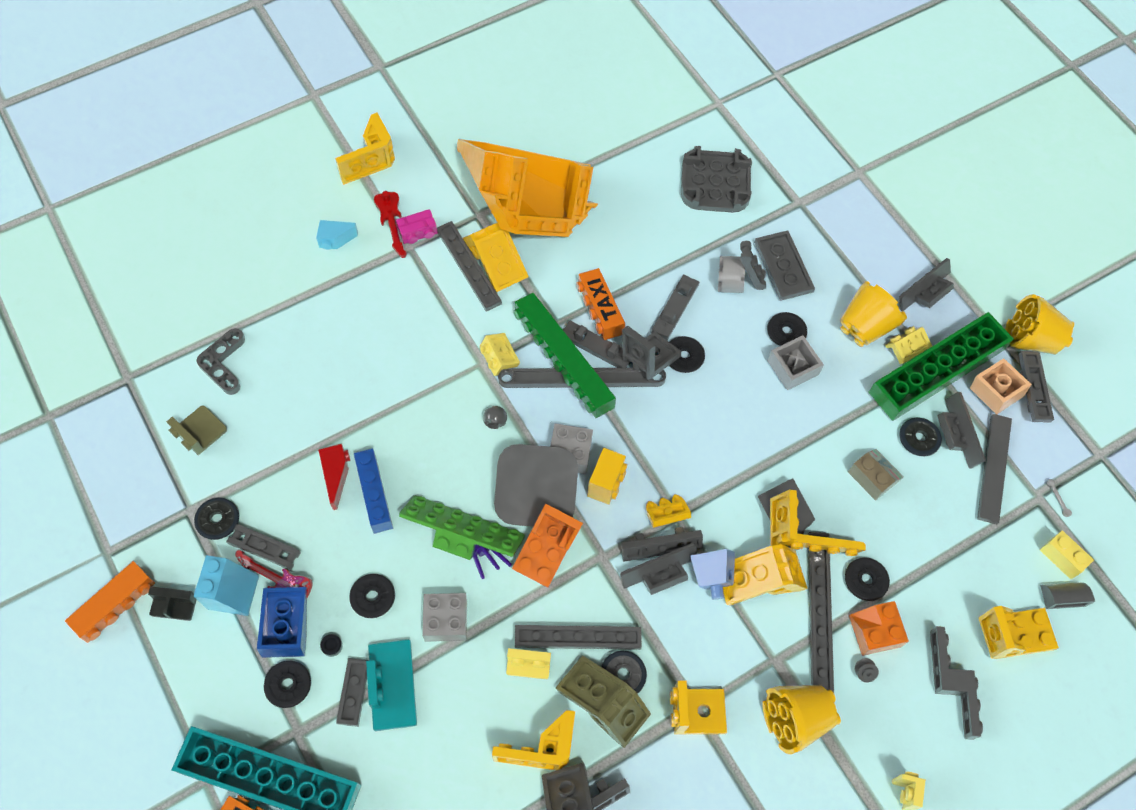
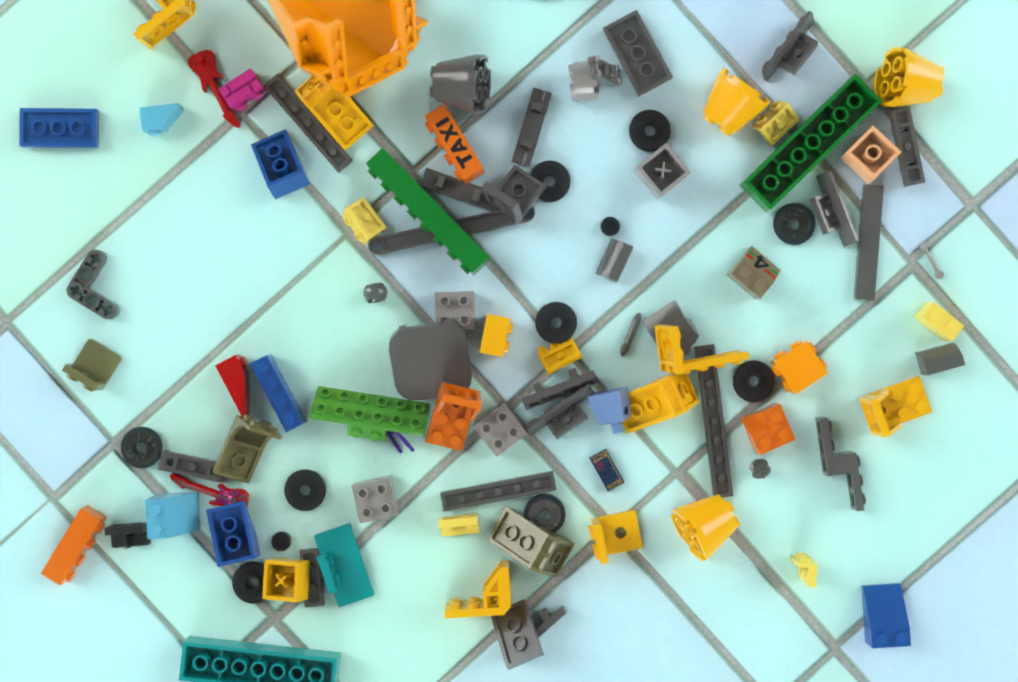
camera: 10 degrees left, 25 degrees up
none -> blue plate [19,108,99,148]
none -> olive bracket [212,414,283,484]
none -> blue slope [251,129,310,199]
none -> yellow brick [262,557,310,602]
none -> dark grey cone [430,54,491,114]
none -> light grey brick [473,402,527,457]
none -> black wheel [535,302,577,344]
none -> dark blue tile [589,449,625,492]
none -> dark grey brick [595,239,633,283]
none -> black tile [600,217,620,236]
none -> dark grey piece [620,313,641,357]
none -> light orange brick [770,340,828,394]

